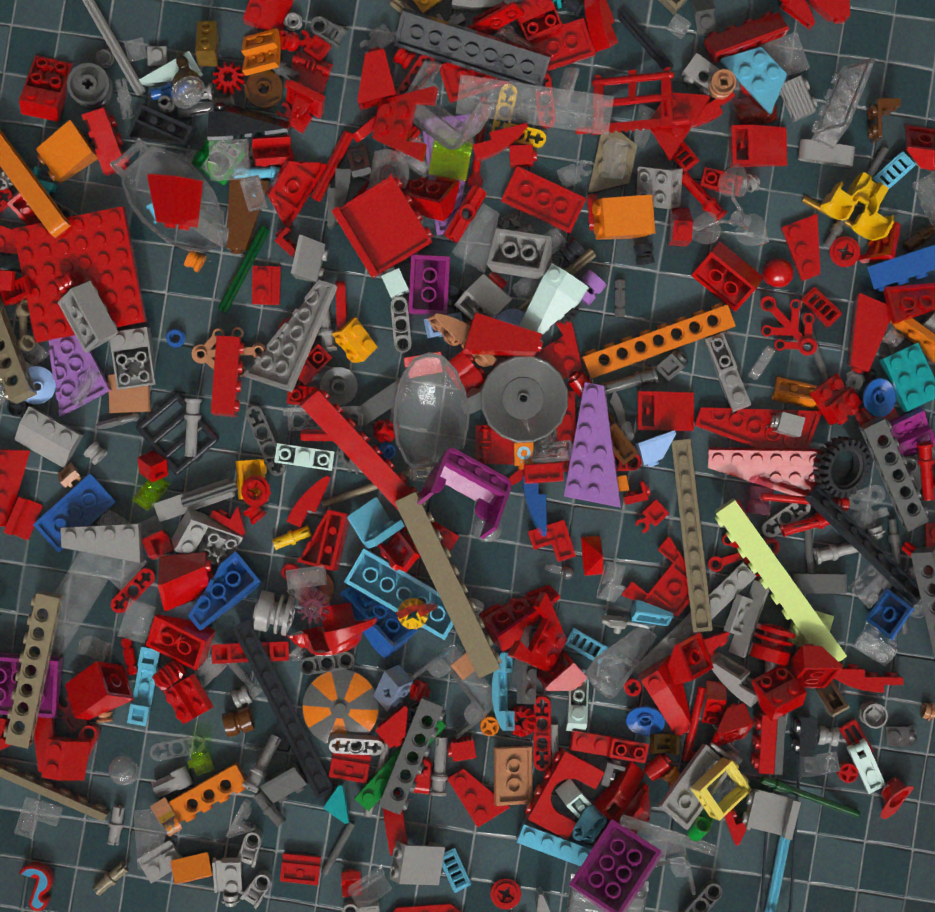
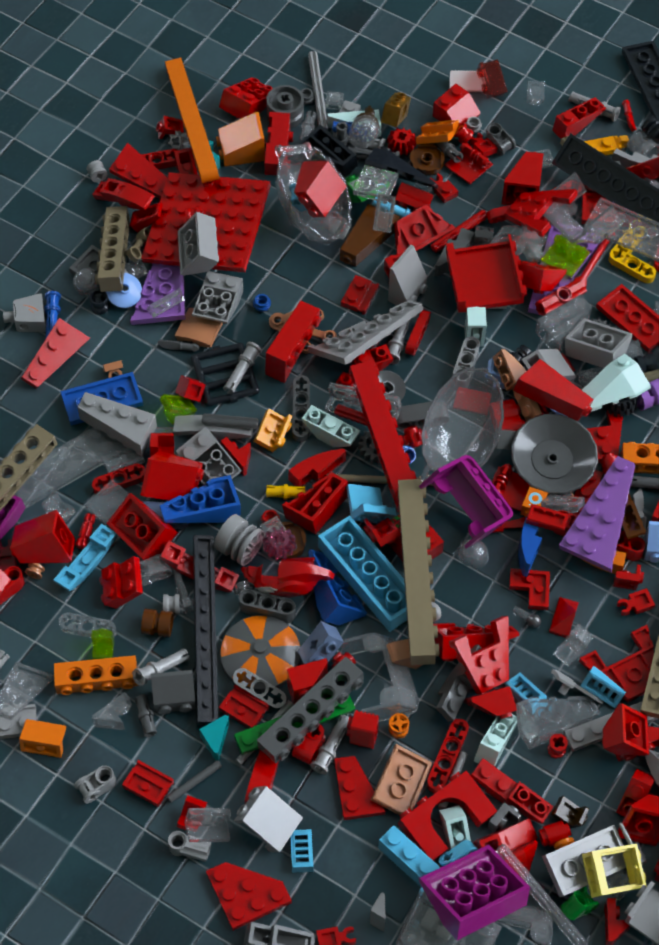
camera: 20 degrees right, 30 degrees down
red panel [3,497,43,540] -> none
light grey slope [15,406,84,468] -> none
light grey wheel [83,441,108,465] -> none
clear hair [108,755,140,786] -> none
nougat leg [150,797,183,837] -> none
red gear [152,660,186,690] -> none
light grey piece [152,765,193,798] -> none
orange wheel [184,249,207,273] -> none
light grey plate [212,858,243,893] -> none
dark green axle [218,225,270,313] -> none
light grey plate [221,893,240,907] -> none
light grey piece [237,828,263,868] -> none
red gear [241,476,271,507] -> none
red wheel [243,506,268,525] -> none
red plate [286,80,326,123] -> none
clear plate [286,565,327,590] -> none
light orange bracket [332,317,377,363] -> none
red wheel [393,48,416,70] -> none
clear red slope [396,603,438,620] -> none
yellow gear [397,598,428,629] -> none
magenta slope [408,255,450,315] -> none
red slope [472,123,528,163] -> none
red gear [491,878,521,909] -> none
medium azure slope [492,653,515,731] -> none
red brick [509,144,537,168] -> none
red gear [512,706,536,737] -> none
blue dish [626,706,665,736] -> none
red wedge [637,654,691,736] -> none
red bar [682,686,706,761] -> none

